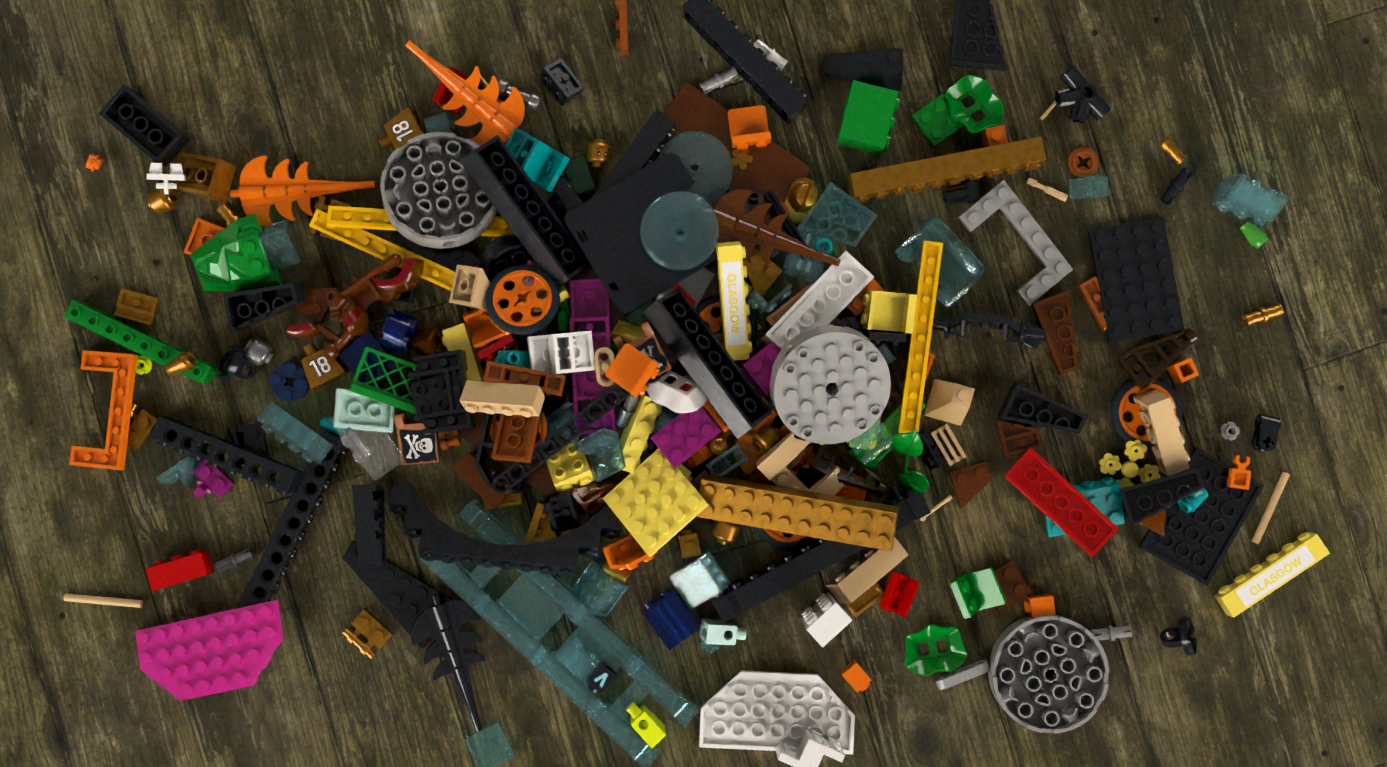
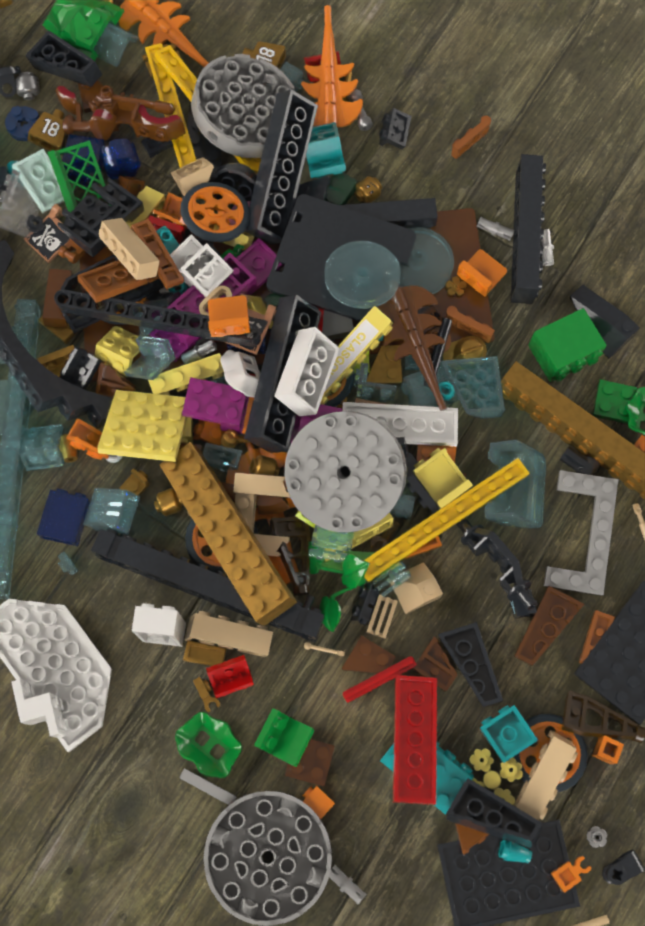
camera: 50 degrees right, 15 degrees down
light aqua torso [700,618,747,645] -> none
orange brick [840,659,872,693] -> none
none -> black plate [26,215,44,233]
none -> pearl gold plate [193,677,221,713]
none -> white brick [274,327,340,416]
none -> red axle [342,656,417,703]
none -> clear light blue arm [372,562,411,597]
none -> dark orange plate [445,306,495,343]
none -> teal plate [480,705,538,763]

